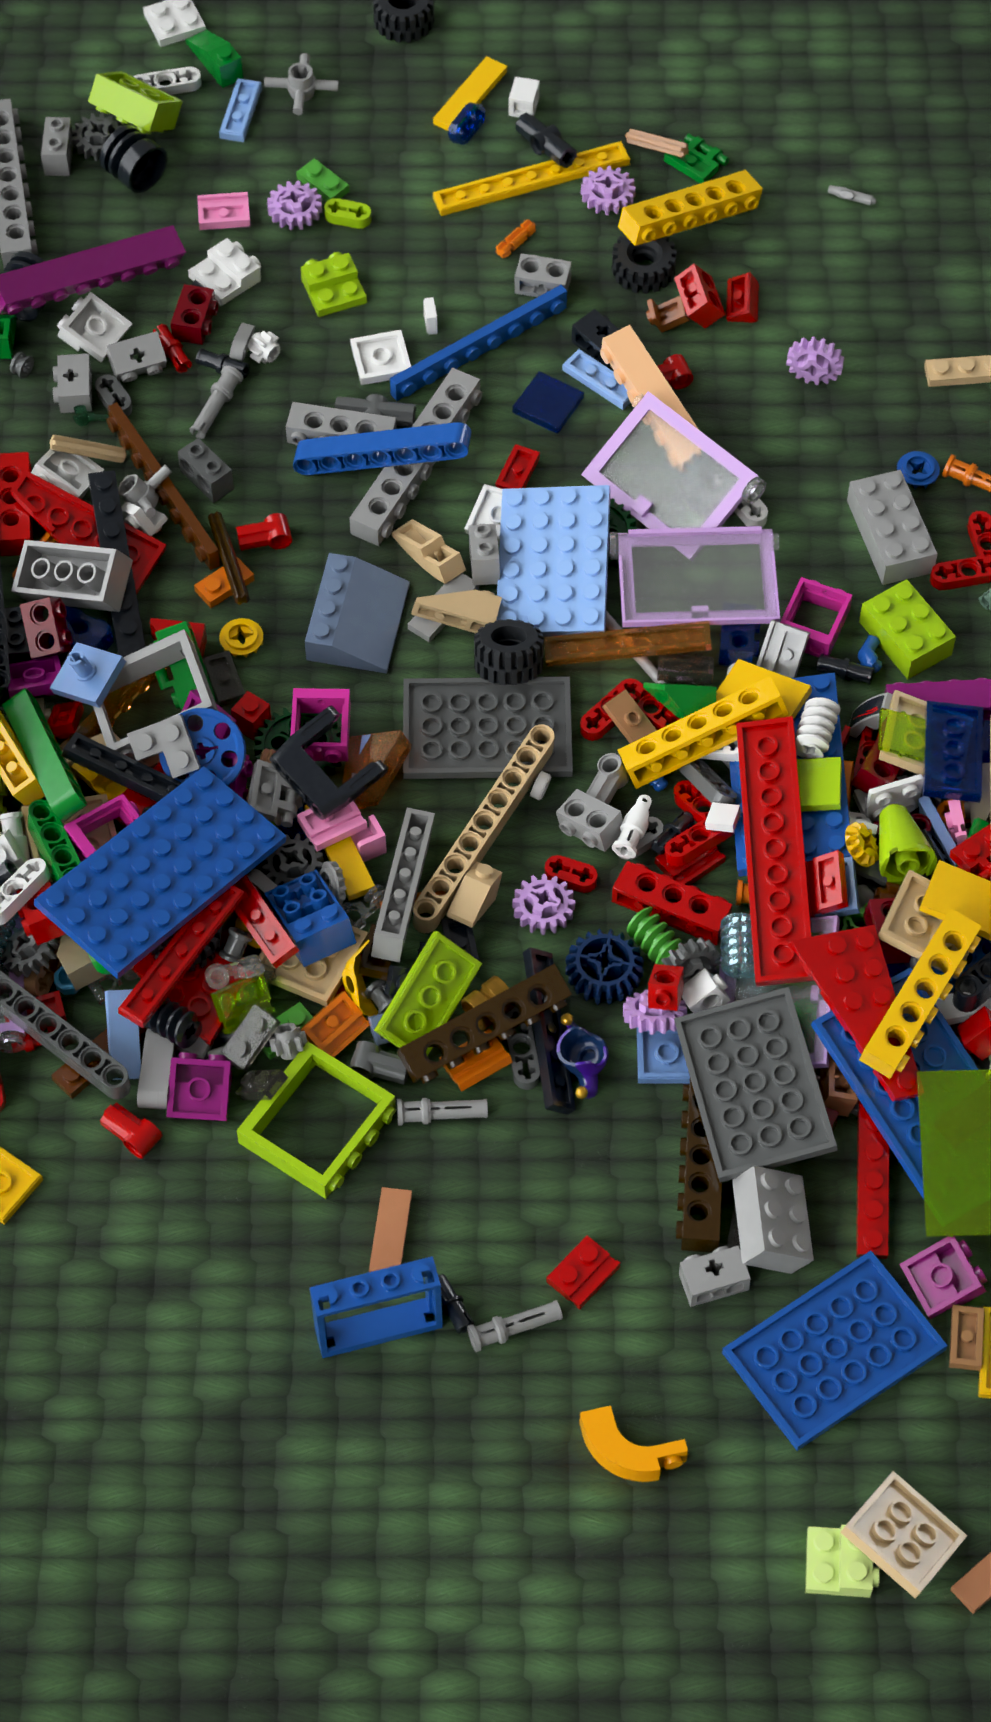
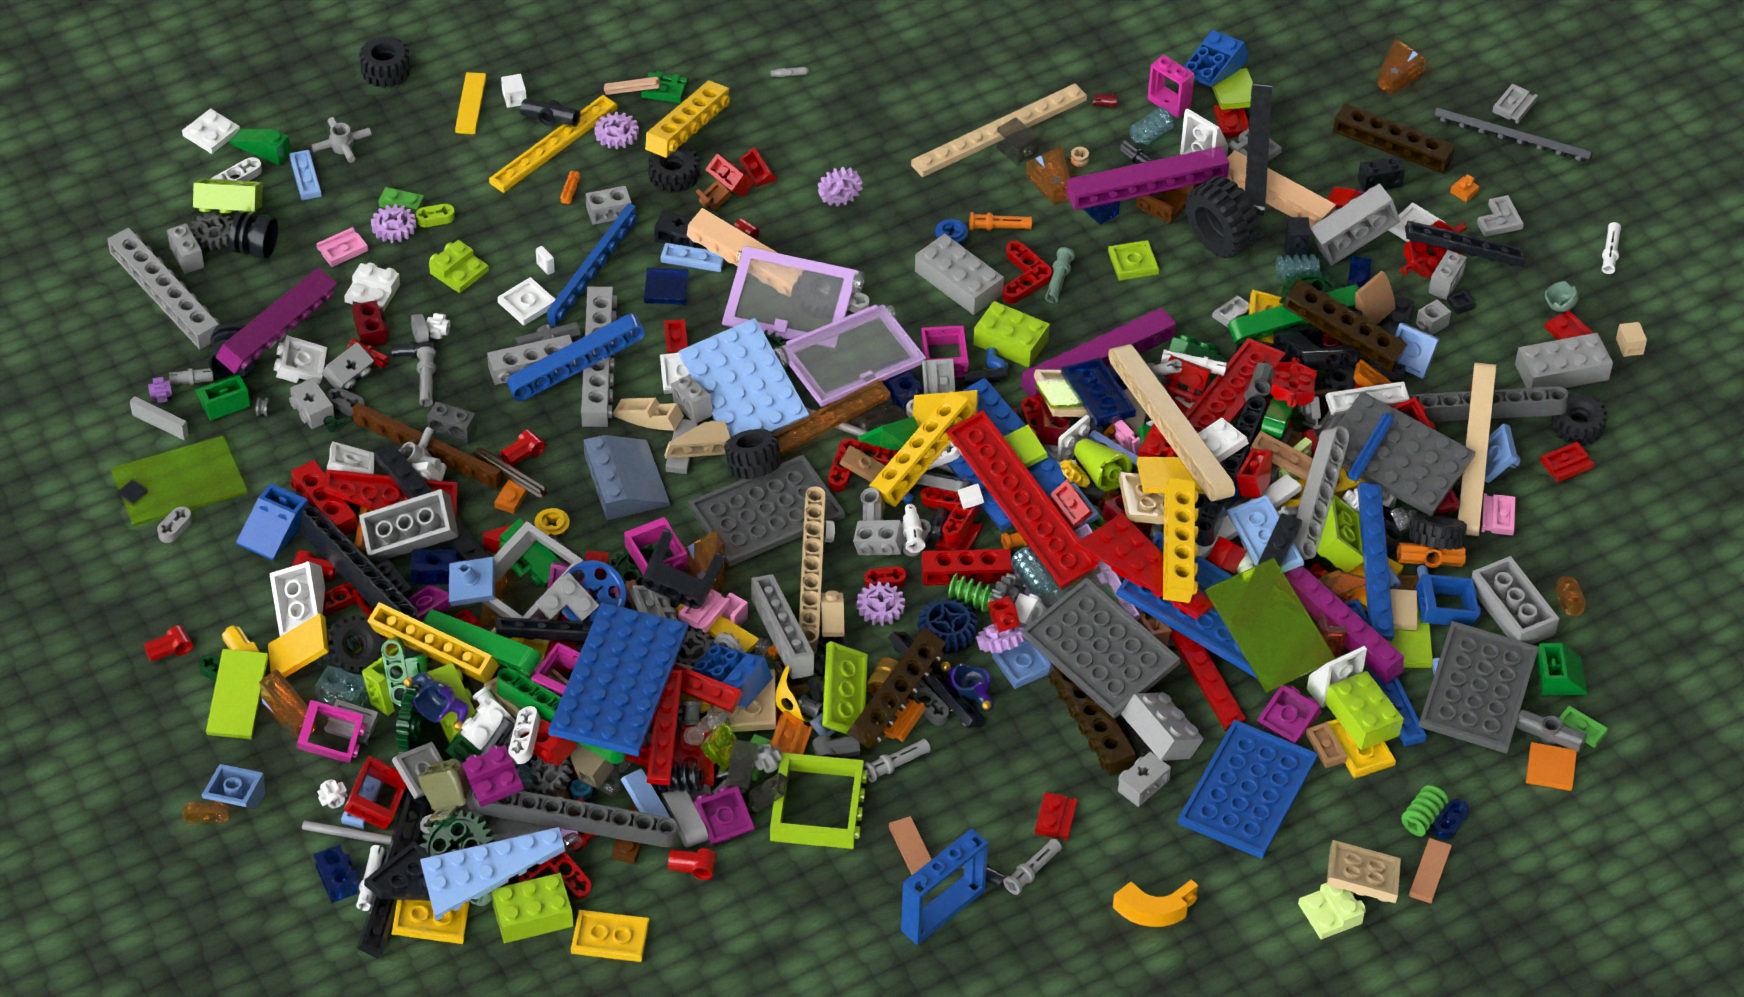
camera: 30 degrees left, 10 degrees down
dark red brick [20,597,73,659] -> none
tan axle [50,434,126,463] -> none
clear blue plate [448,102,485,145] -> none
white piece [795,698,841,759] -> none
slope [849,692,893,739] -> none

